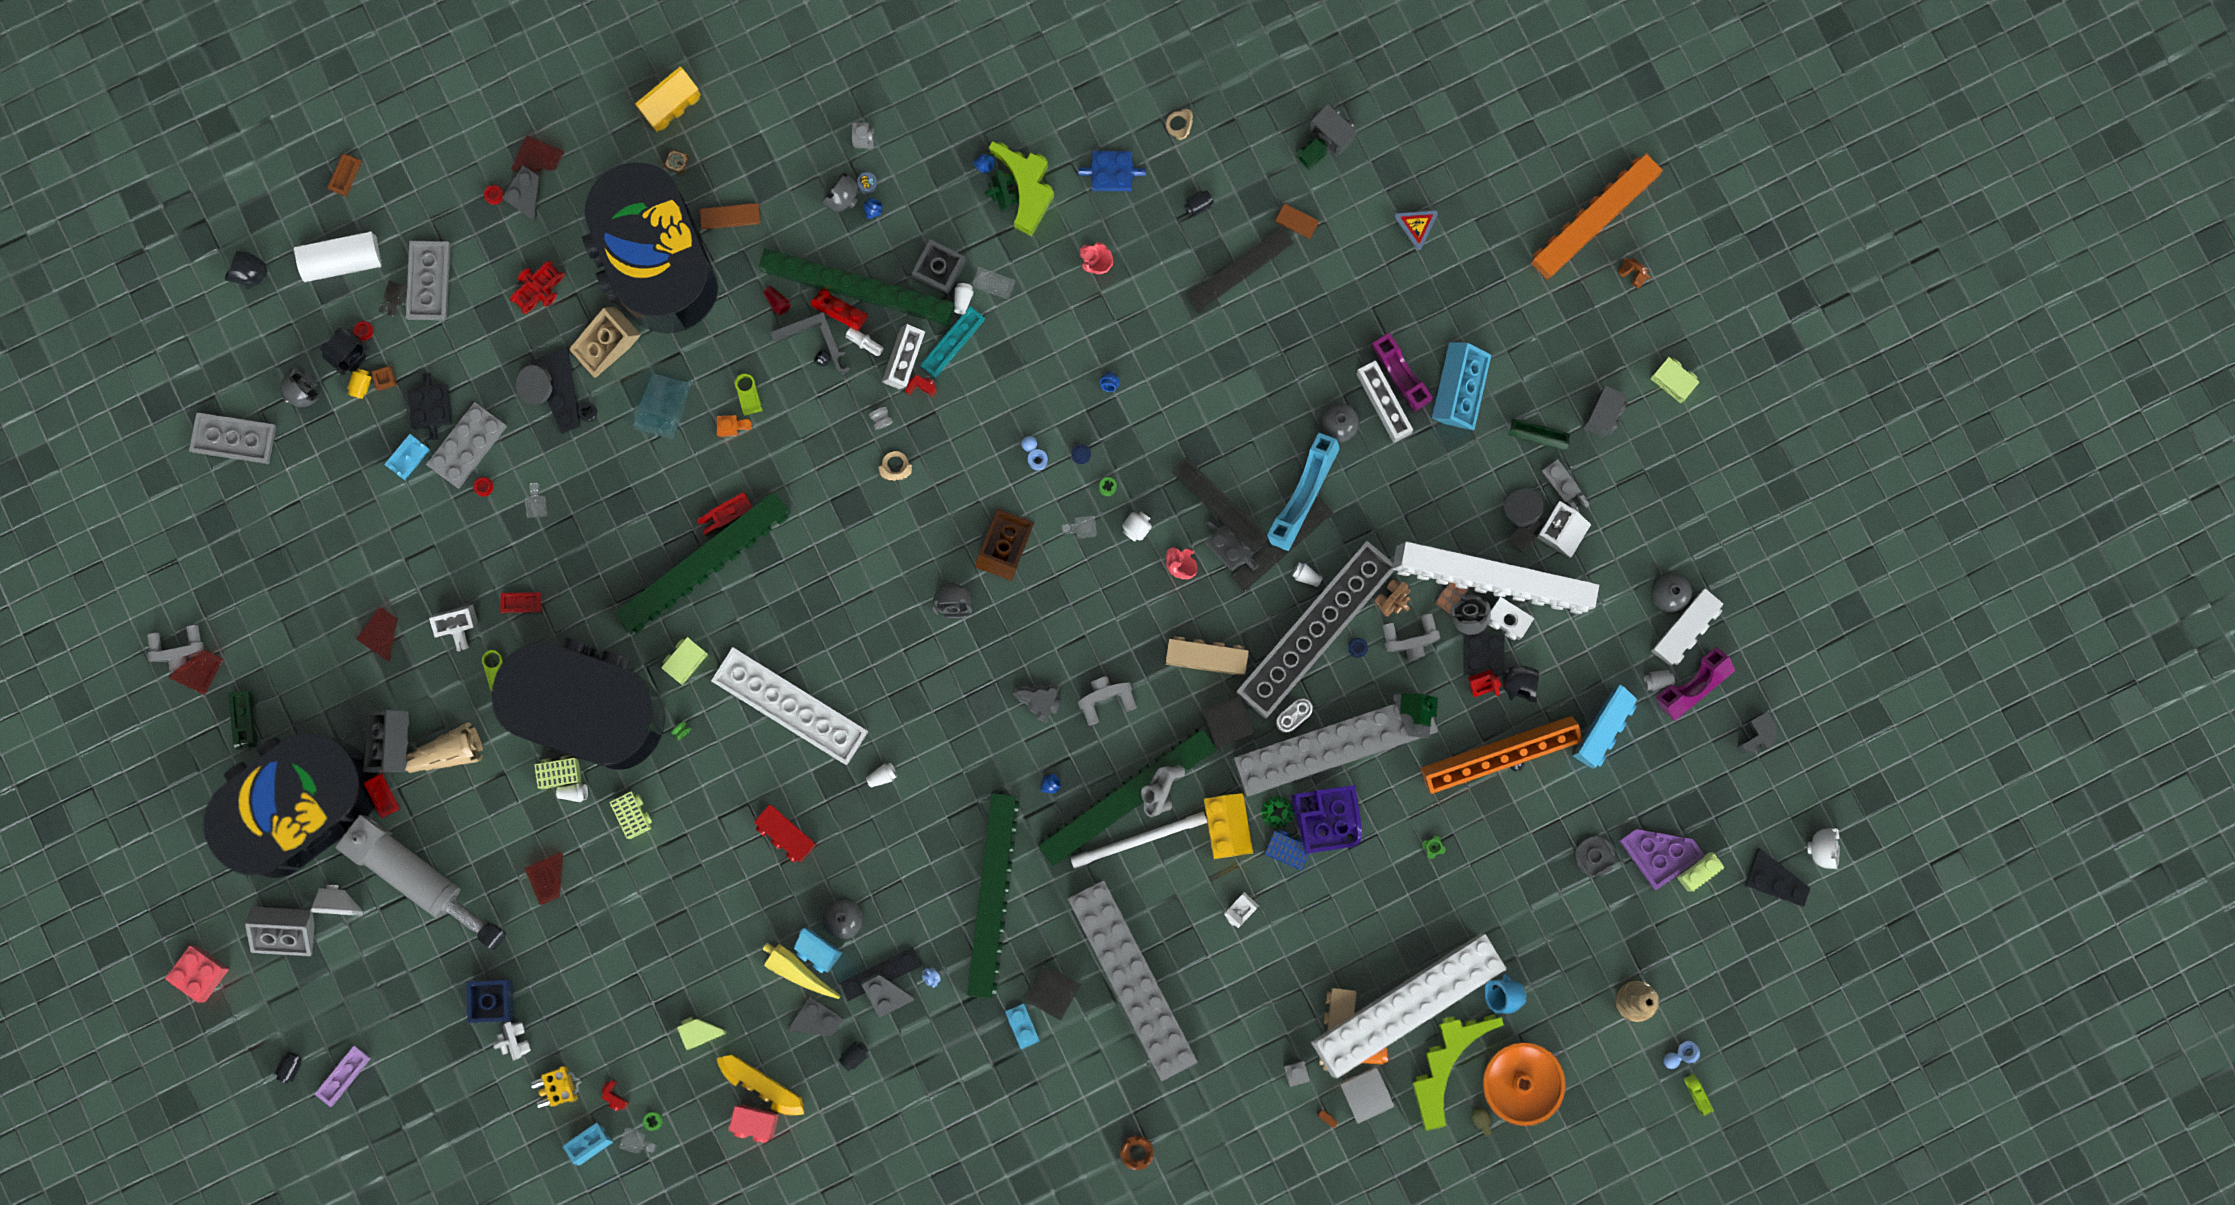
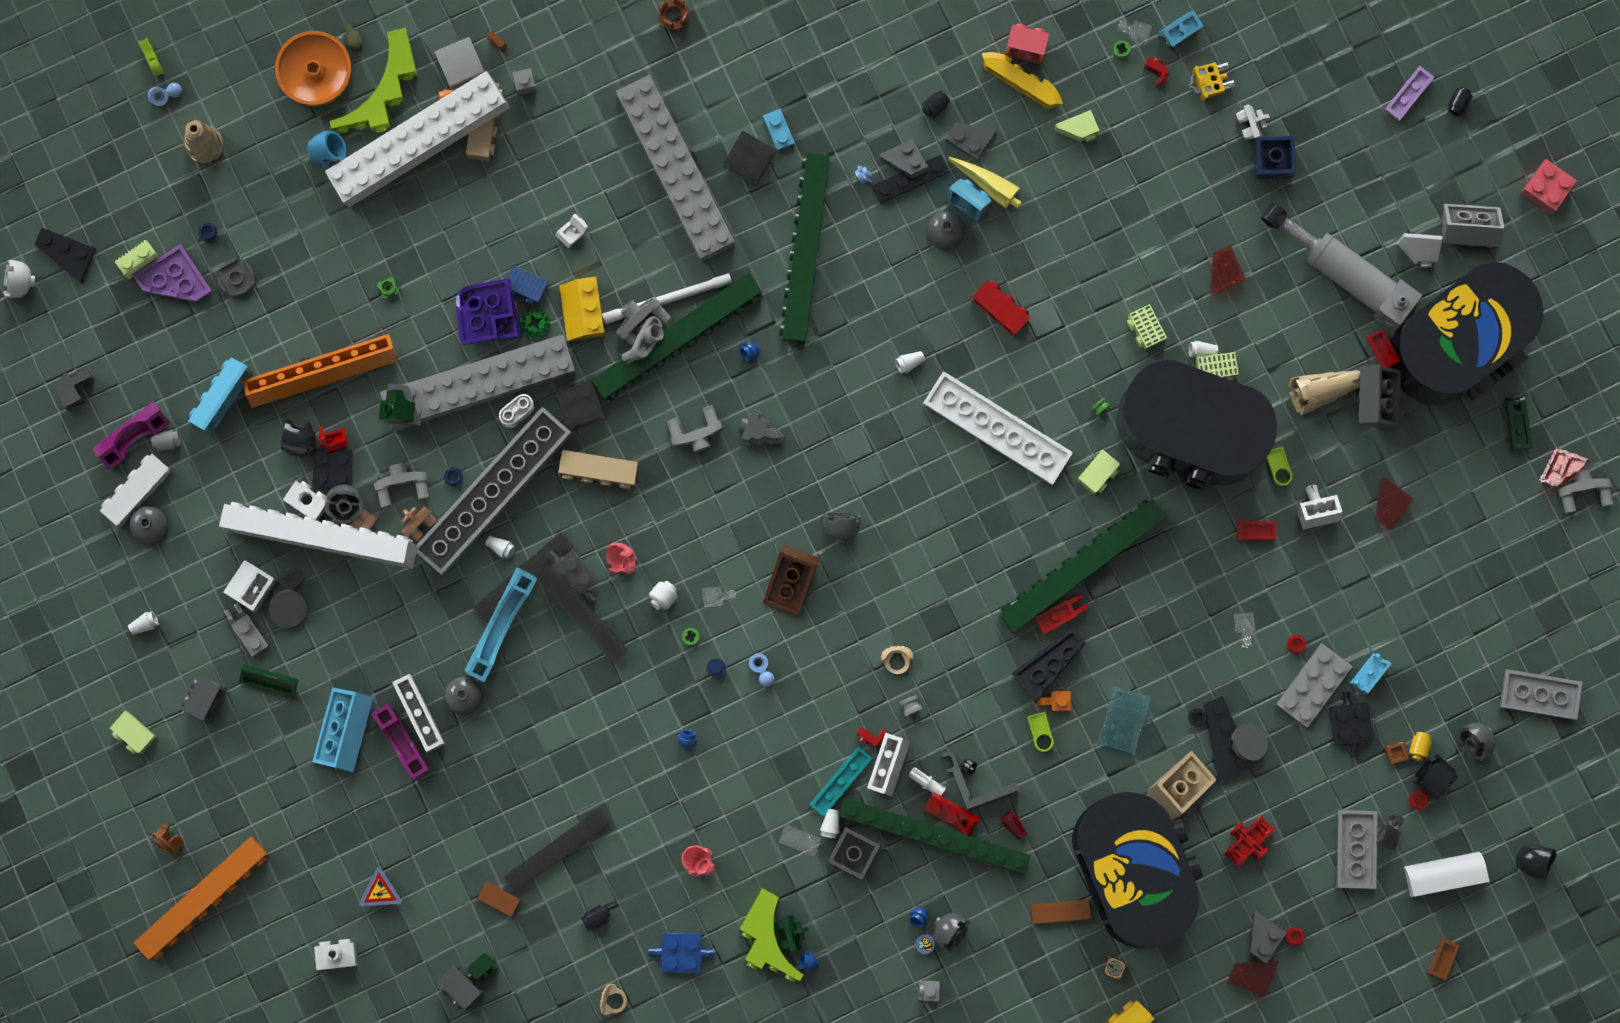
camera: 175 degrees right, 0 degrees up
none -> white cone [128,611,159,635]
none -> dark blue plate [198,223,218,242]
none -> white brick [314,939,358,970]
none -> light grey connector [617,297,671,347]
none -> black wing [1012,628,1085,704]

